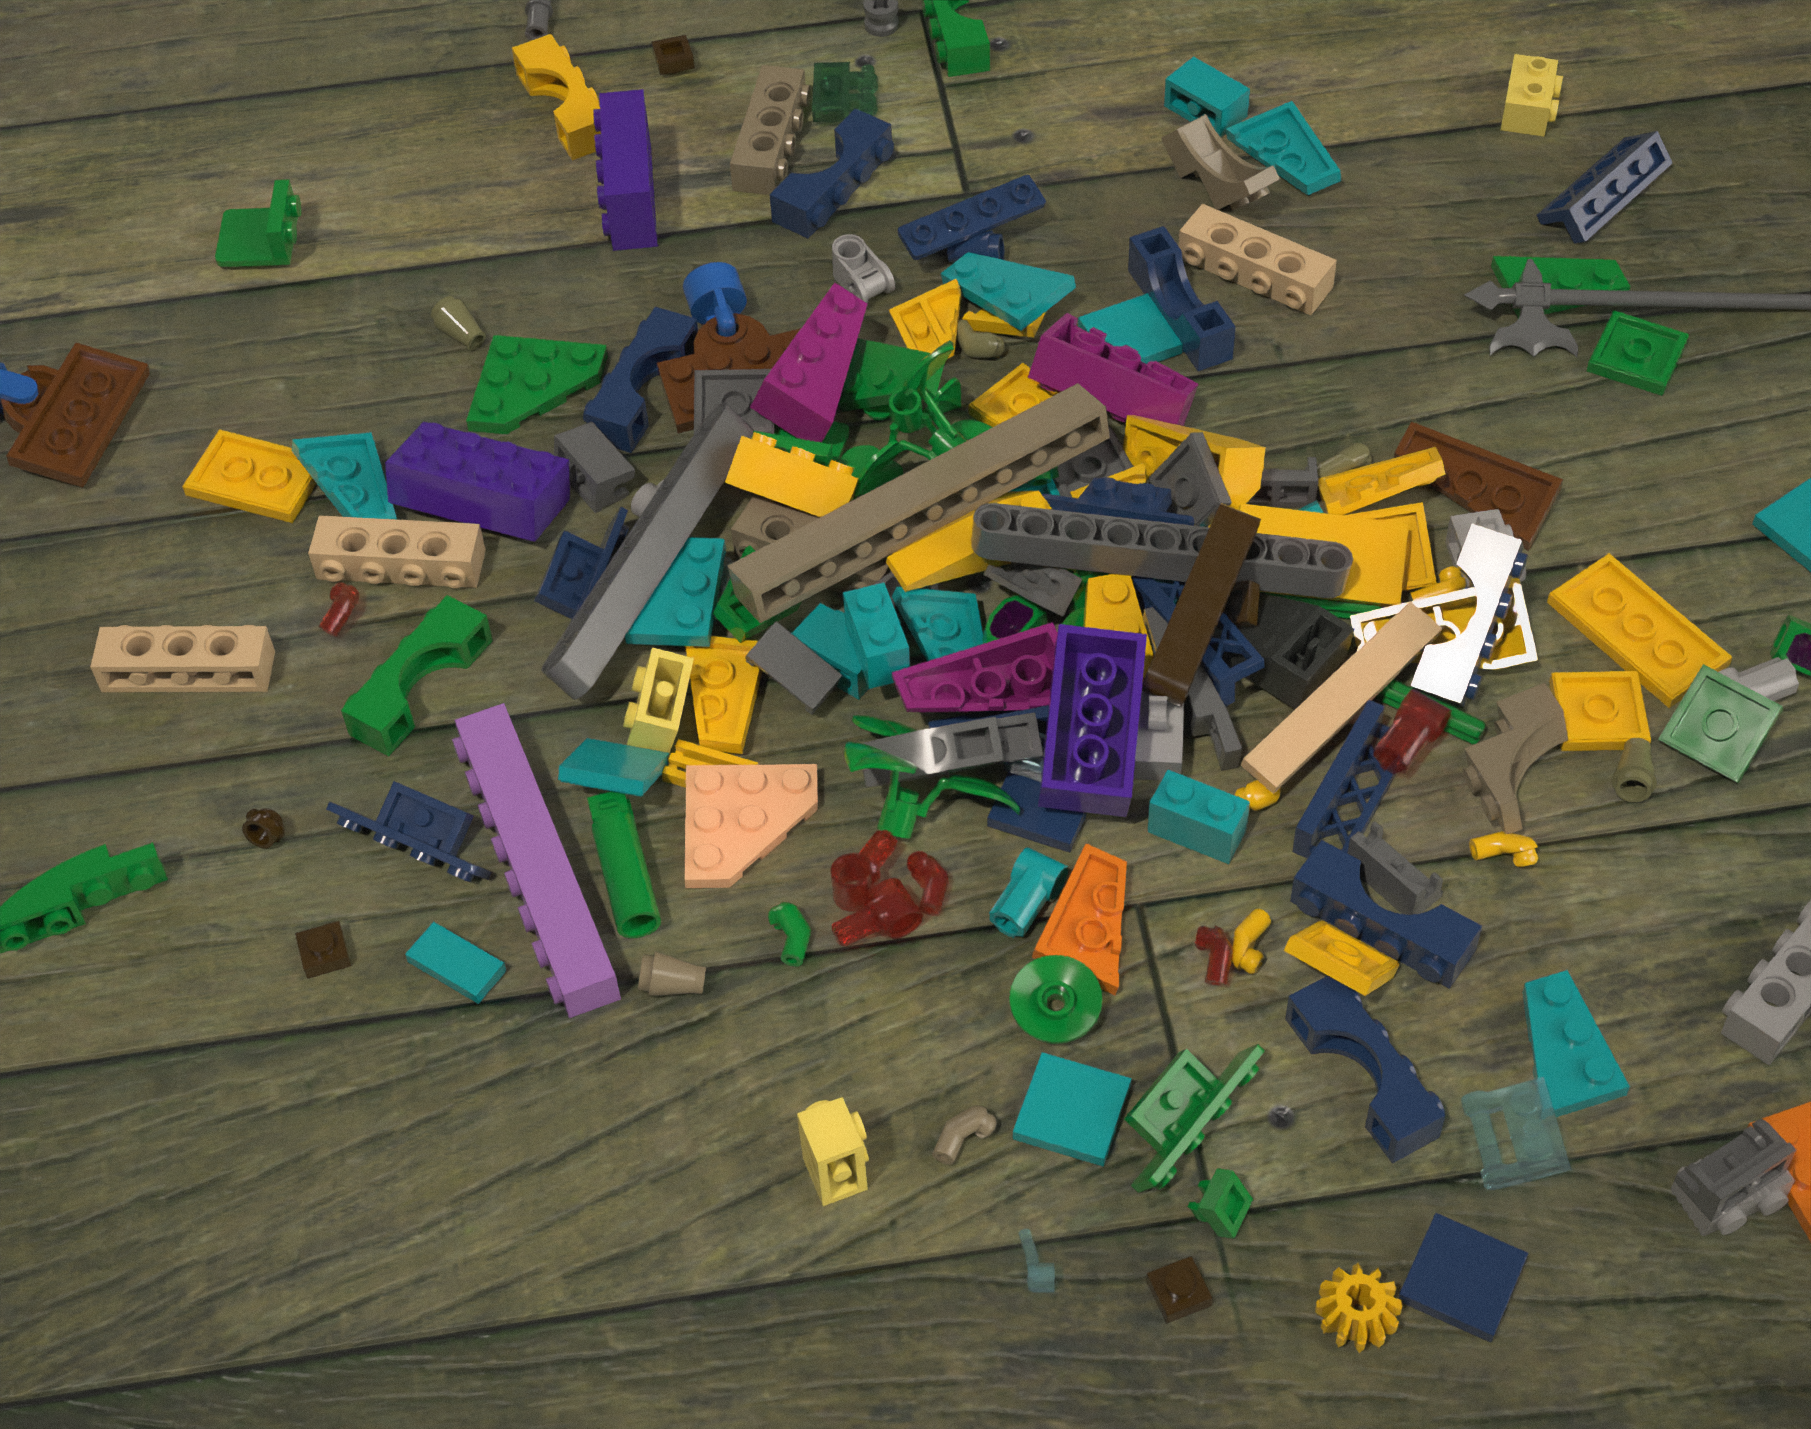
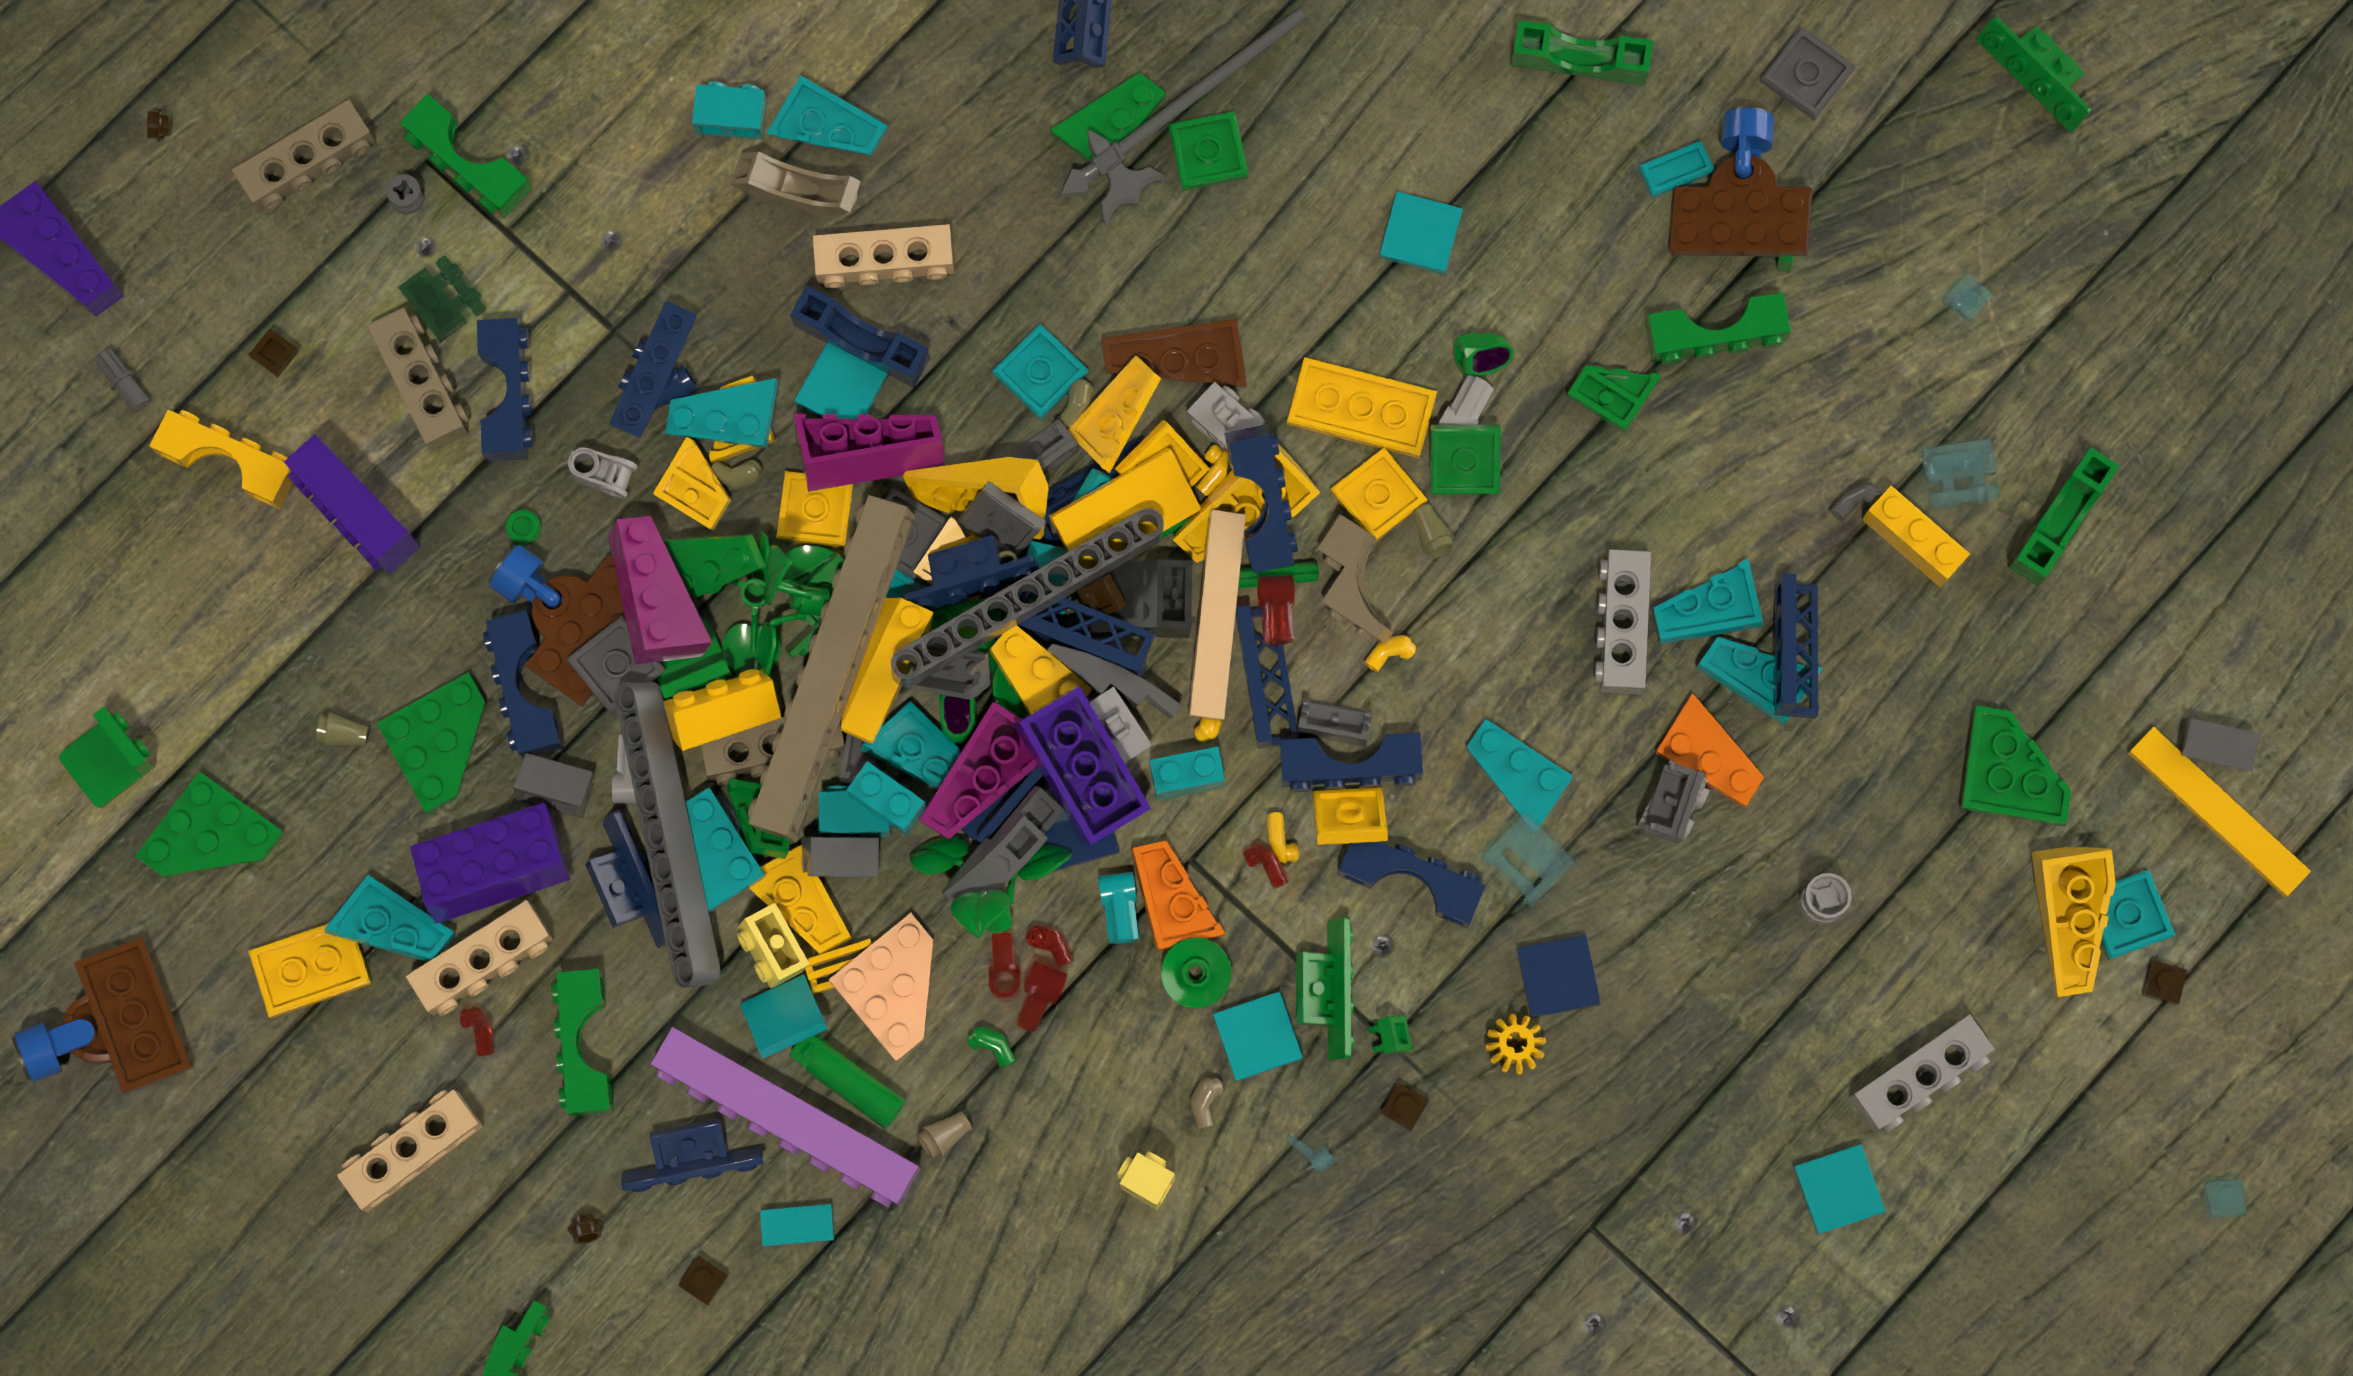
camera: 40 degrees left, 25 degrees up
dark brown beam [1142,503,1261,707] -> none
none -> green plate [135,772,285,878]
none -> green tile [505,510,542,546]
none -> teal tile [992,324,1089,421]

